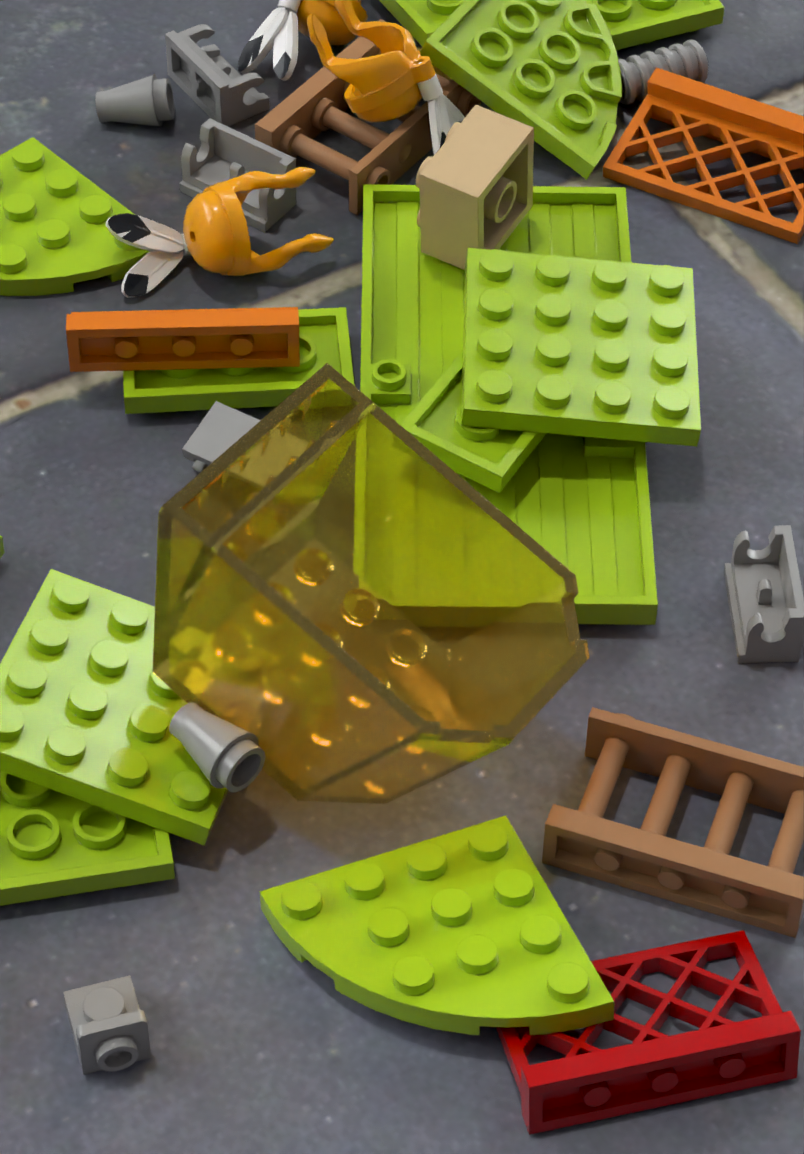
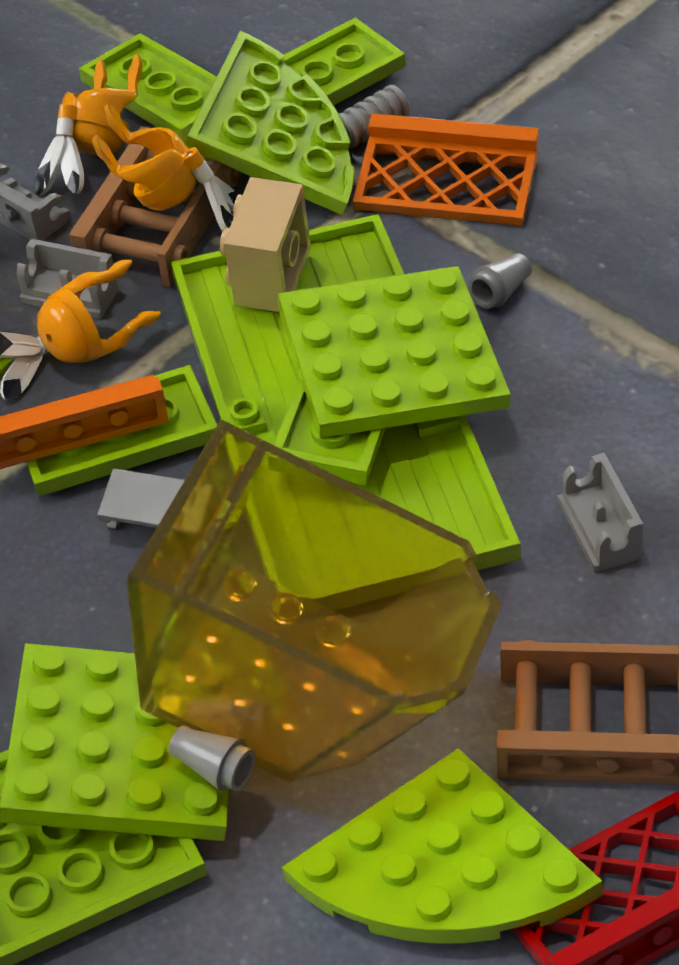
camera: 10 degrees left, 0 degrees up
none -> light grey cone [468,253,532,308]

